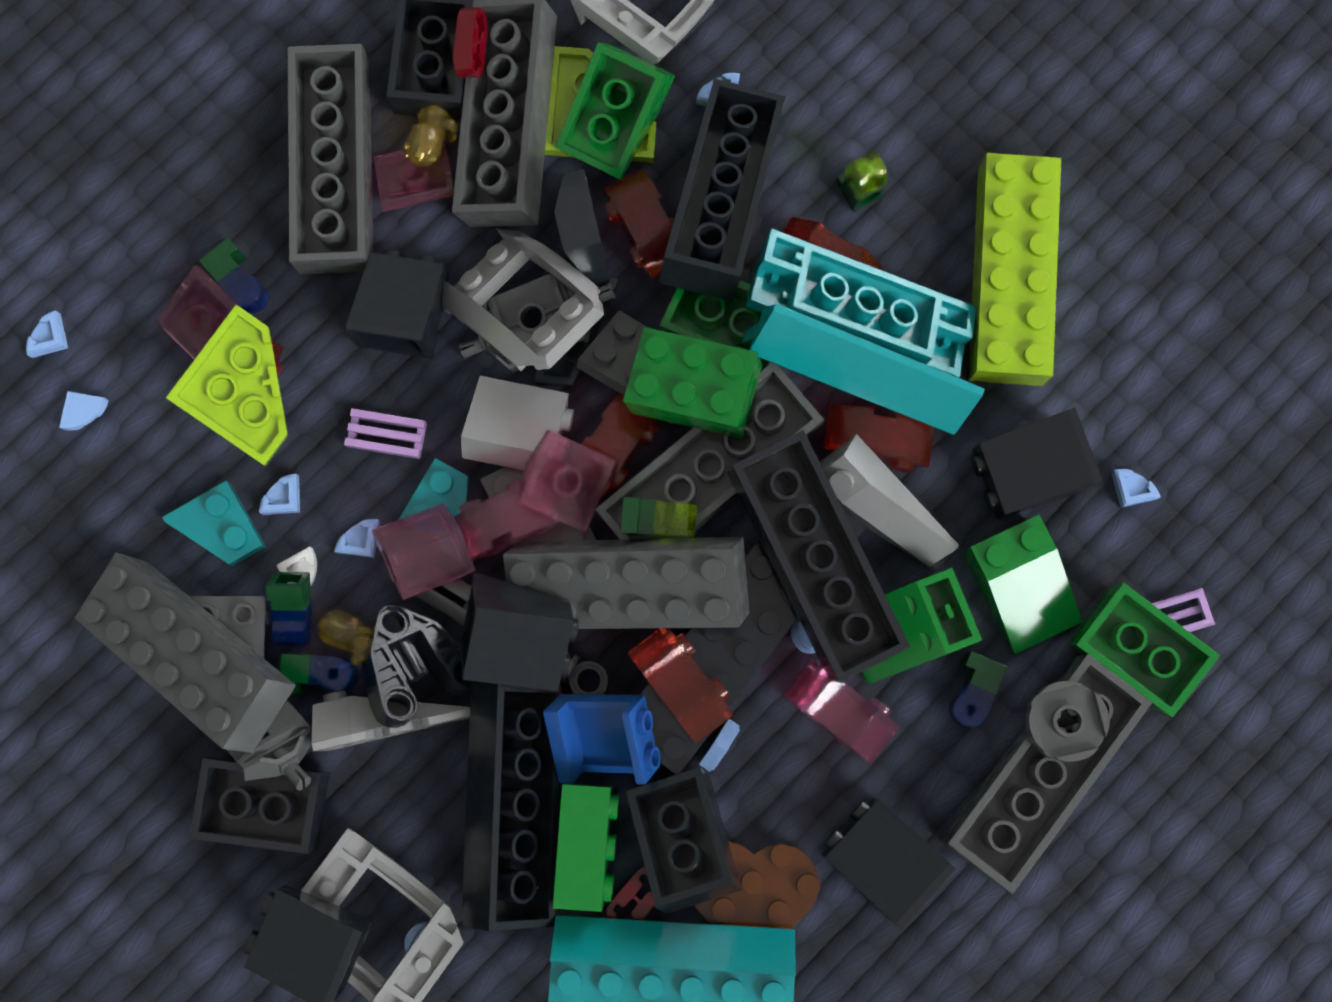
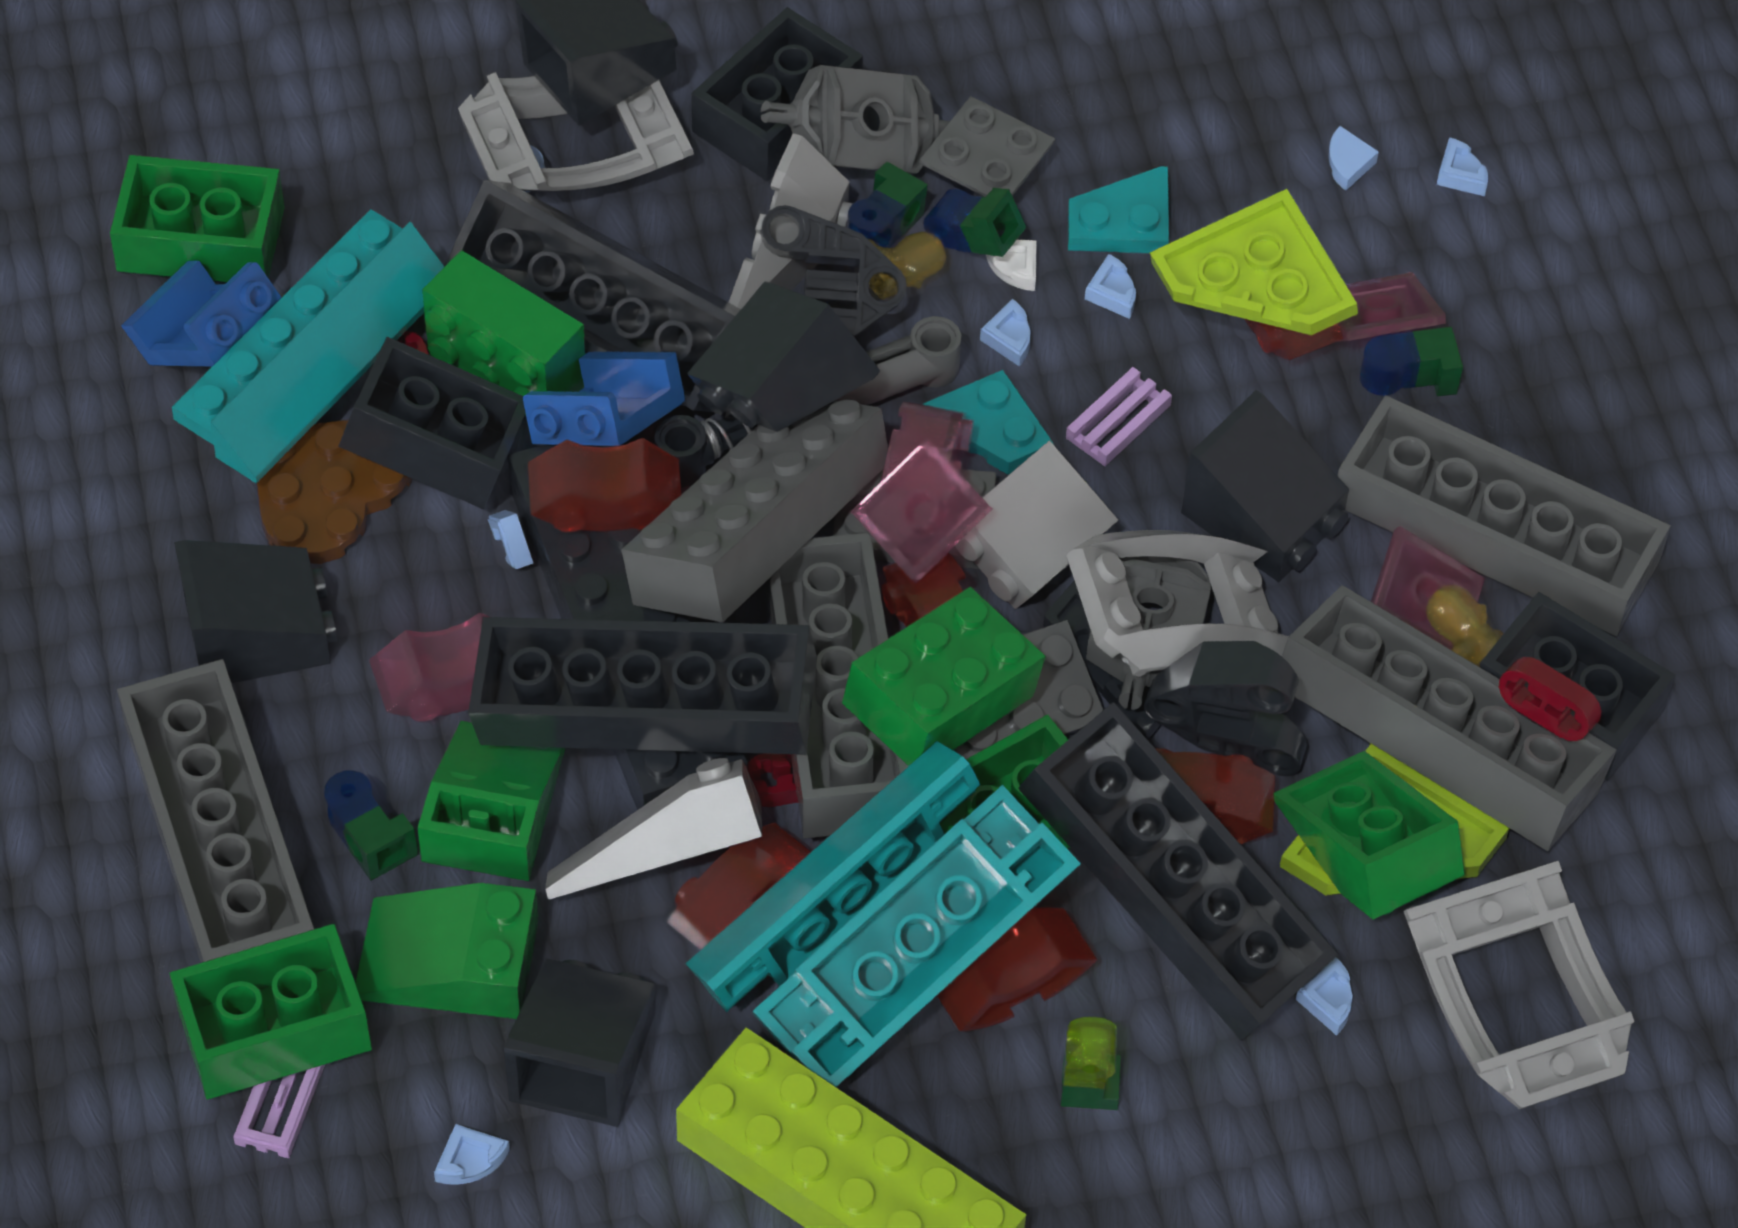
camera: 120 degrees right, 25 degrees down
dark grey brick [74,553,296,753] -> none
clear pink slope [372,503,475,600] -> none
leg [621,497,697,538] -> none
dark grey plate [1025,681,1109,762] -> none

